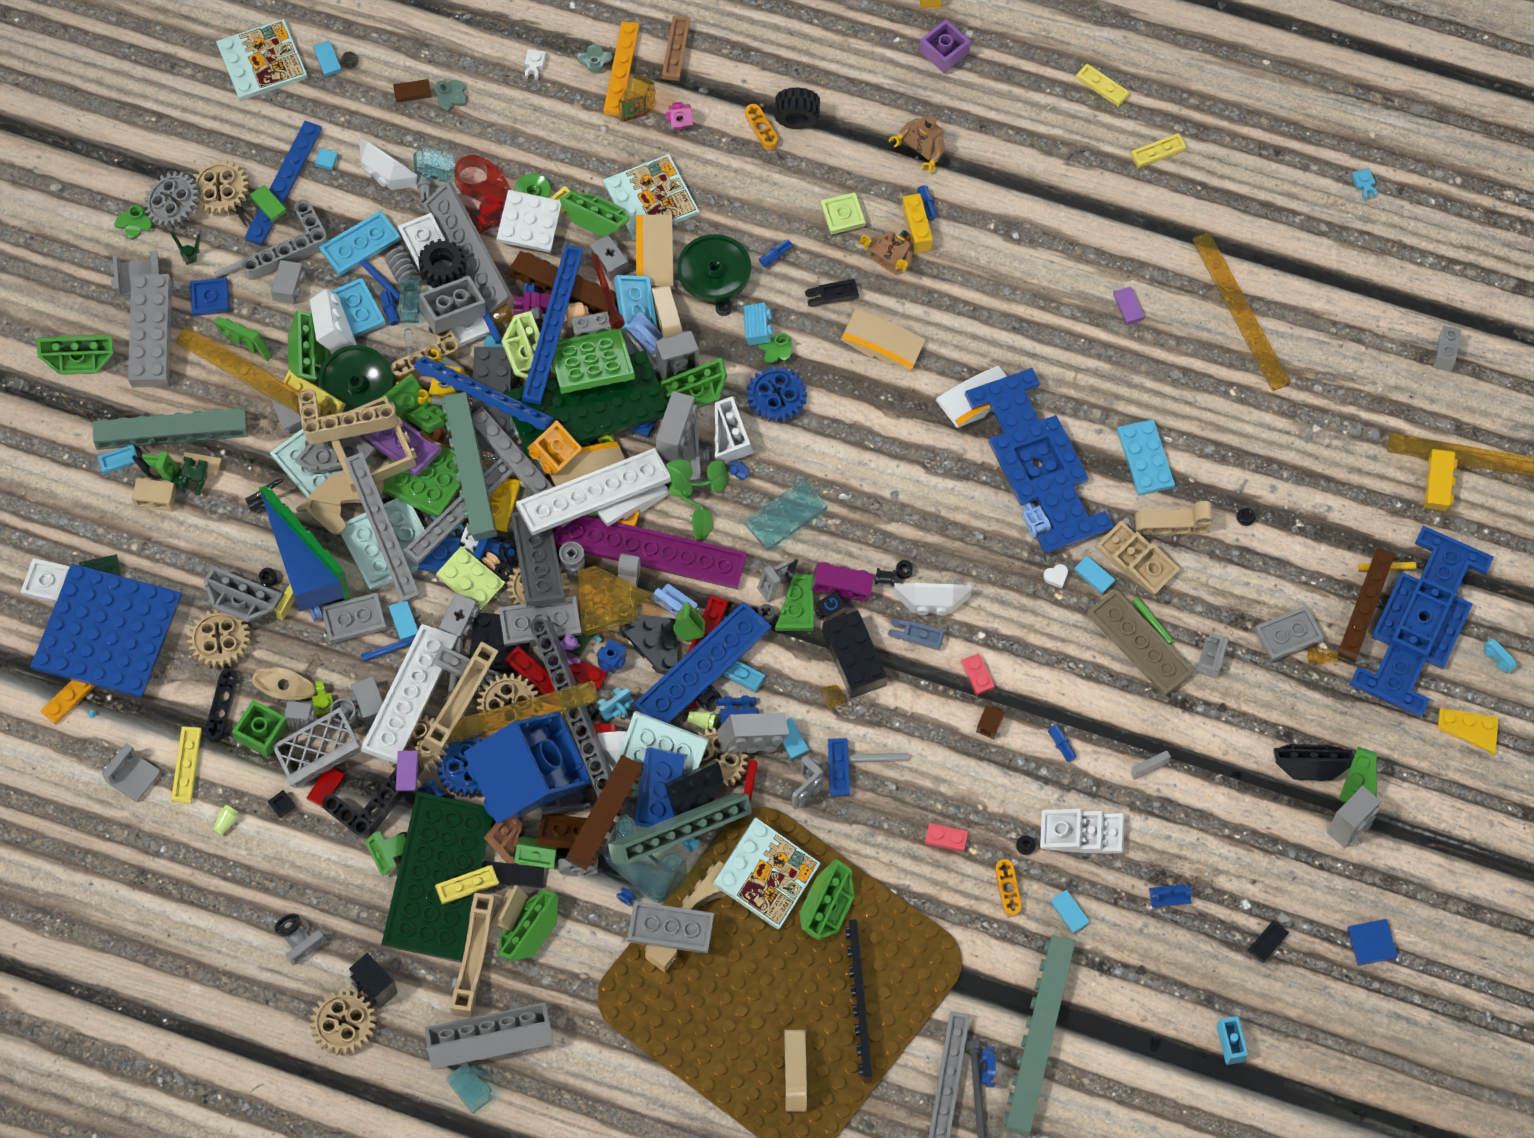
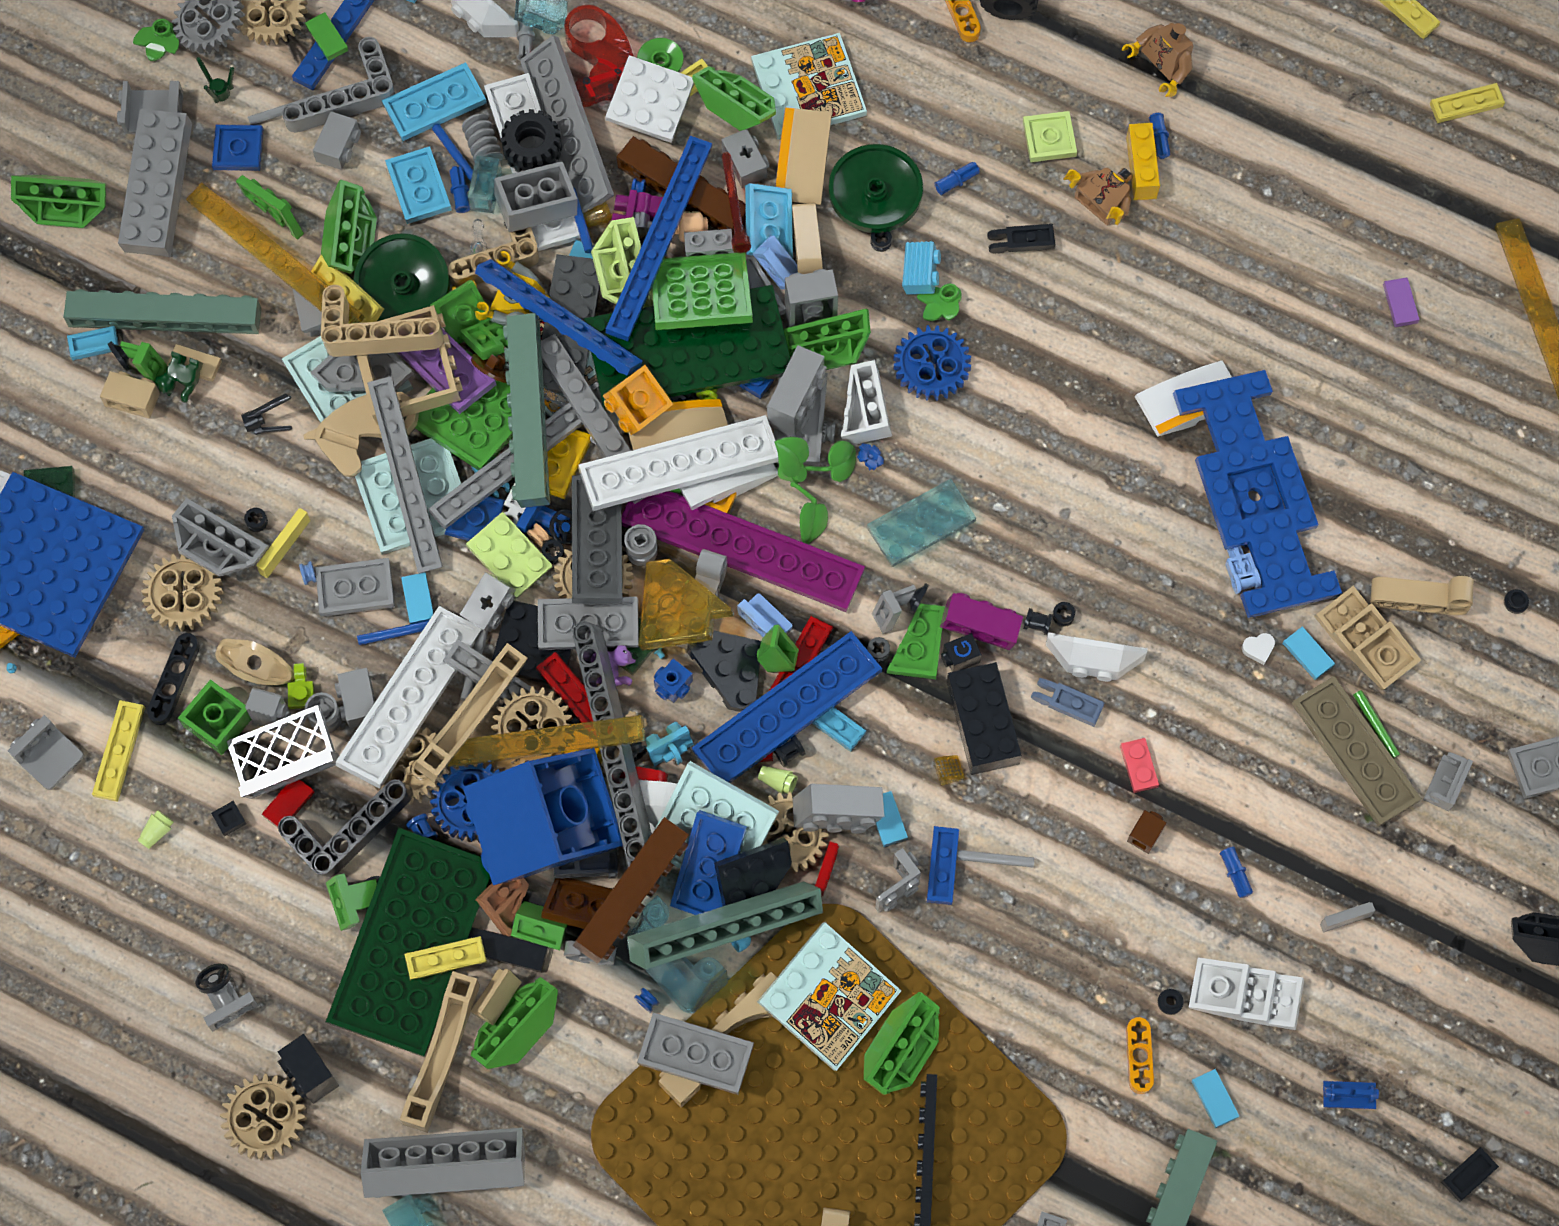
camera: 10 degrees right, 5 degrees up
blue piece [259,486,351,612] -> none
white wedge [310,289,357,353] -> none
medium lavender tile [396,751,419,791] -> none
red plate [564,657,608,691] -> none
blue plate [717,695,759,725] -> none
tan slope [840,309,925,372] -> none
coral plate [925,823,968,852] -> none
medium azure plate [1117,419,1175,496] -> none

